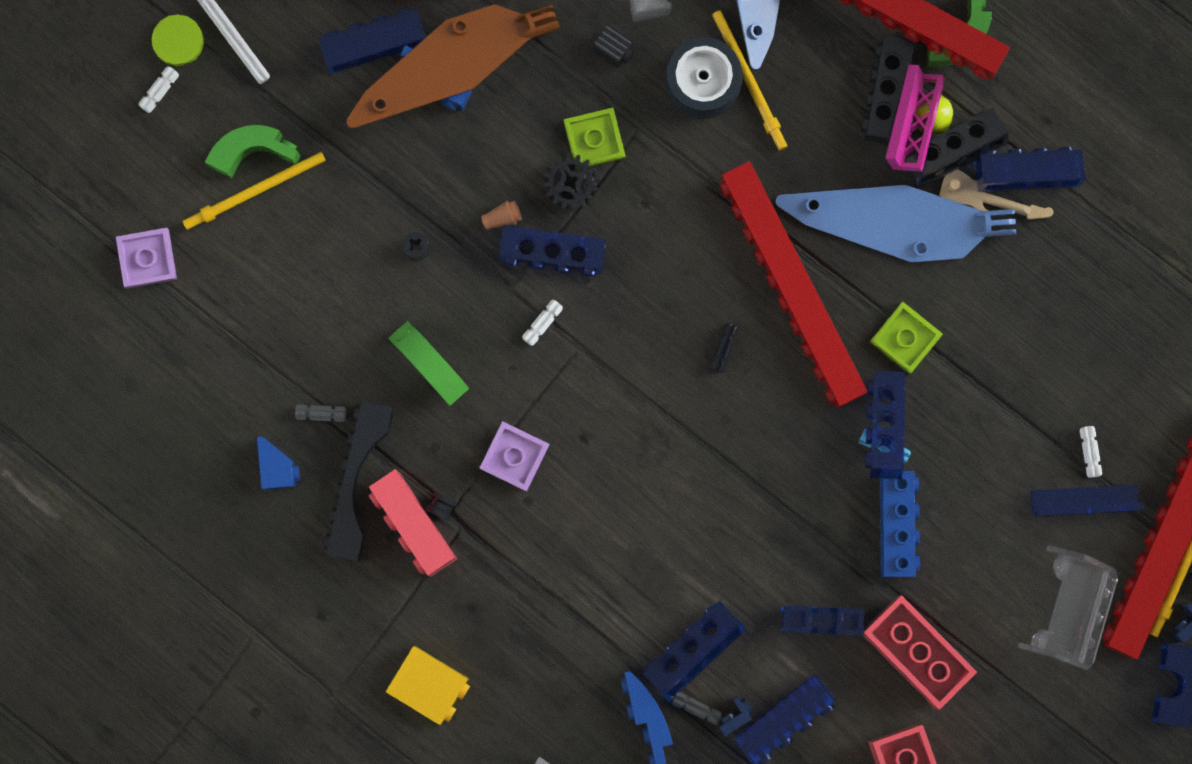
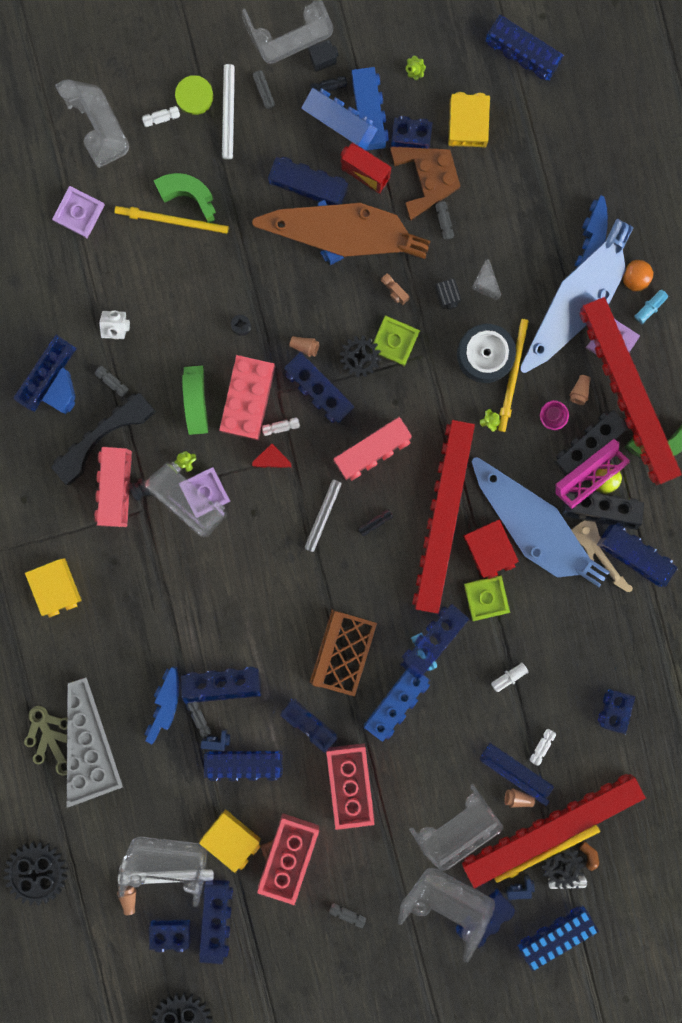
camera: 40 degrees right, 5 degrees up
none -> clear blue brick [13,335,77,412]
none -> clear windscreen [55,79,129,168]
none -> white brick [99,311,130,339]
none -> clear windscreen [144,462,228,537]
none -> lime plant [174,451,196,472]
none -> coral brick [219,355,275,441]
none -> red slope [252,444,292,468]
none -> light grey axle [305,480,341,552]
none -> dark orange fence [310,609,377,697]
none -> coral brick [334,417,412,481]
none -> nougat plate [381,273,409,305]
none -> clear windscreen [398,868,495,962]
none -> red brick [463,520,519,579]
none -> lime plant [480,409,500,432]
none -> white axle [491,662,529,692]
none -> nougat cone [505,788,535,808]
none -> dark pink hair [540,400,569,430]
none -> nougat cone [570,375,591,405]
none -> clear blue brick [598,689,635,734]

